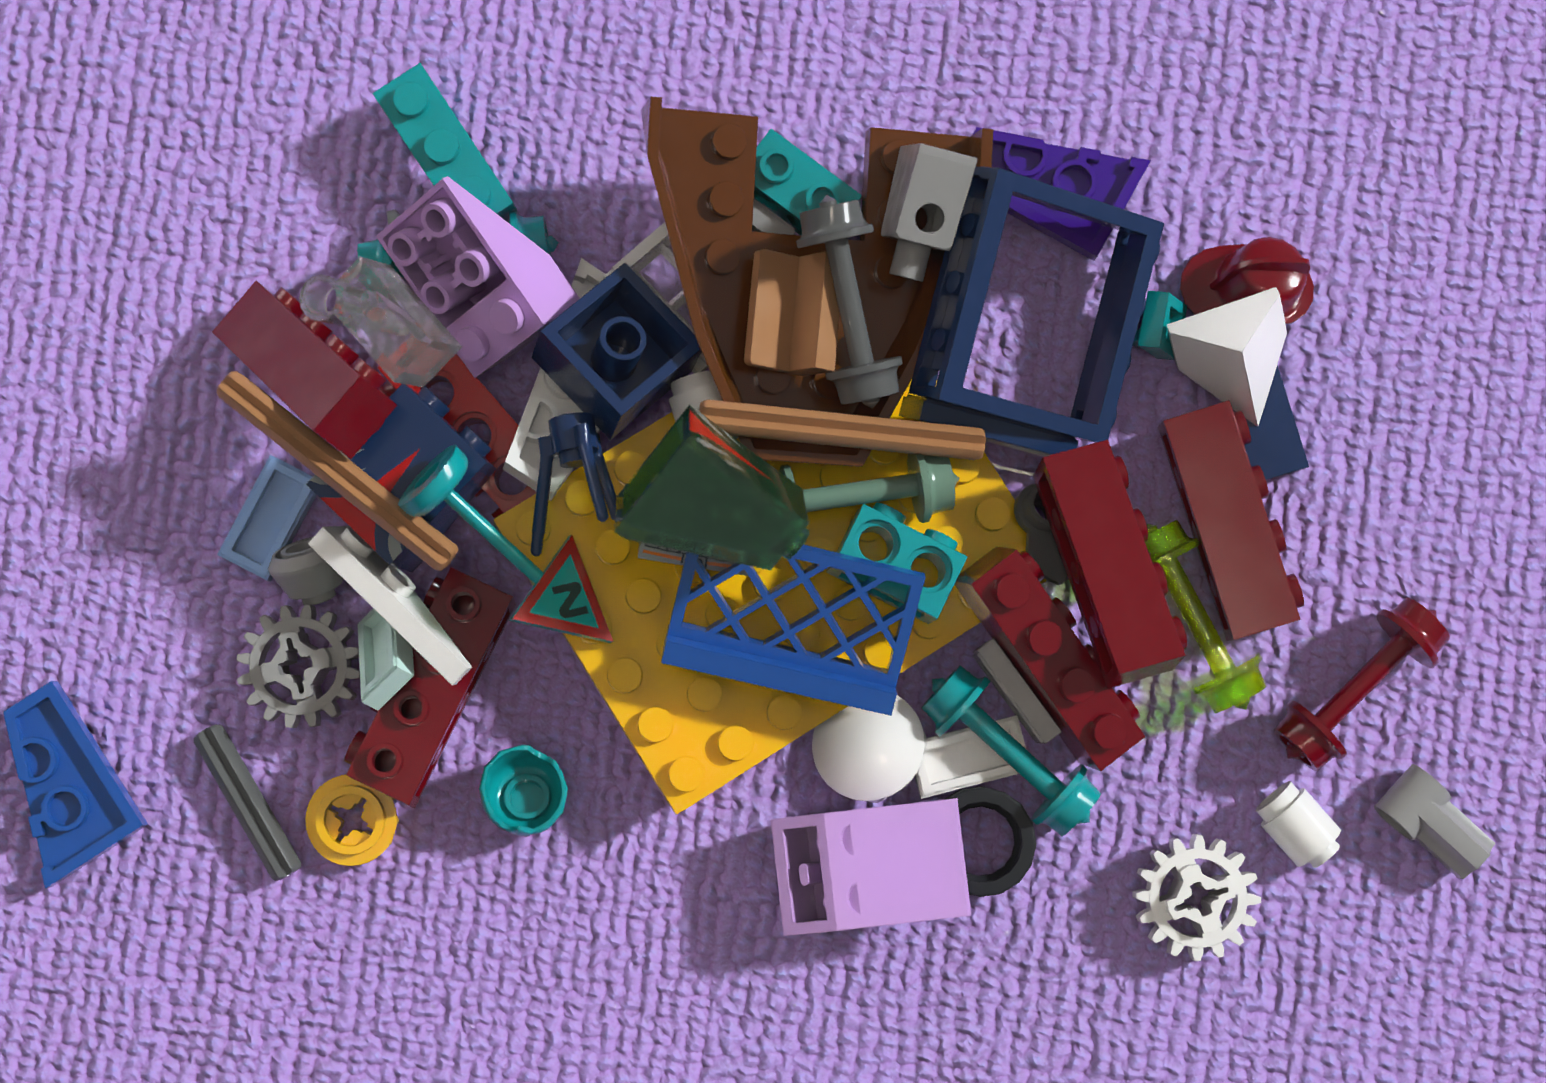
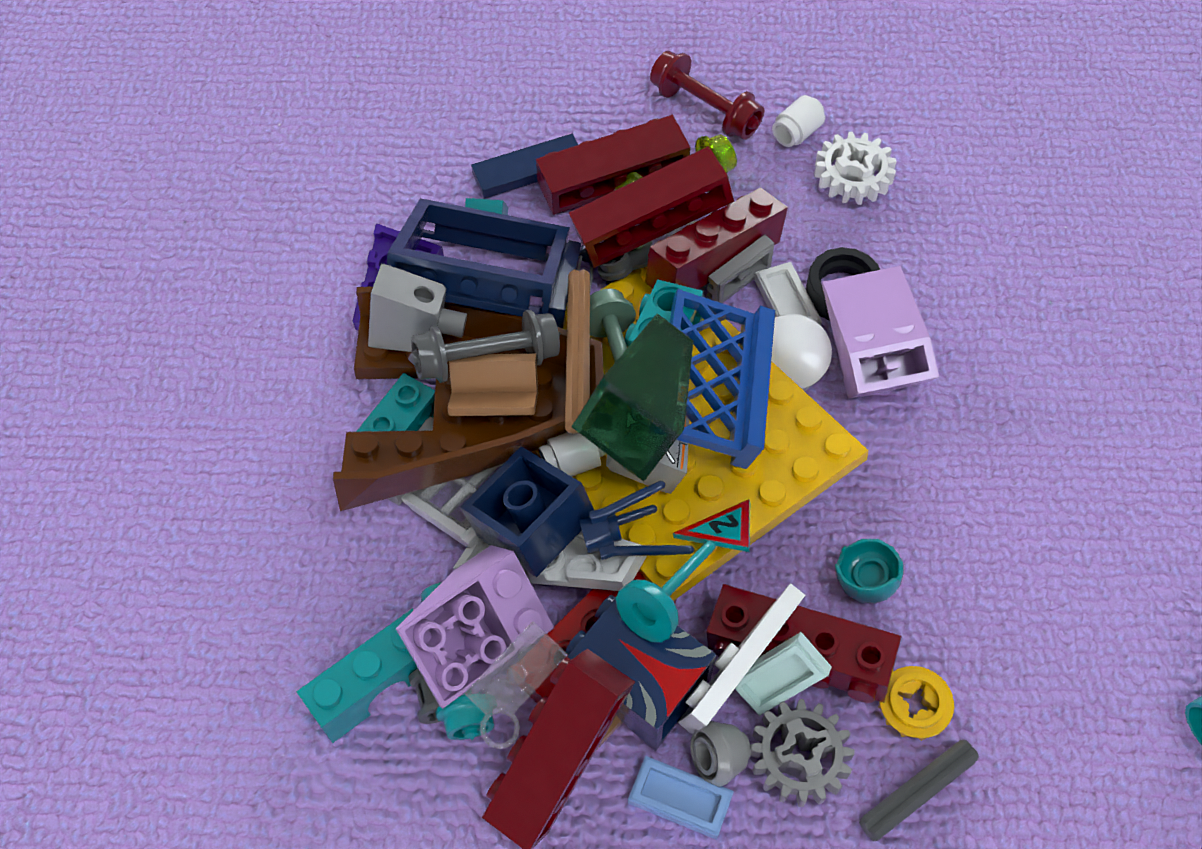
camera: 90 degrees left, 25 degrees down
medium nougat axle [216,371,459,571] -> none
teal piece [921,665,1101,837] -> none
white slope [1166,287,1287,427] -> none
dark red piece [1180,237,1314,324] -> none
light grey piece [1374,764,1495,879] -> none

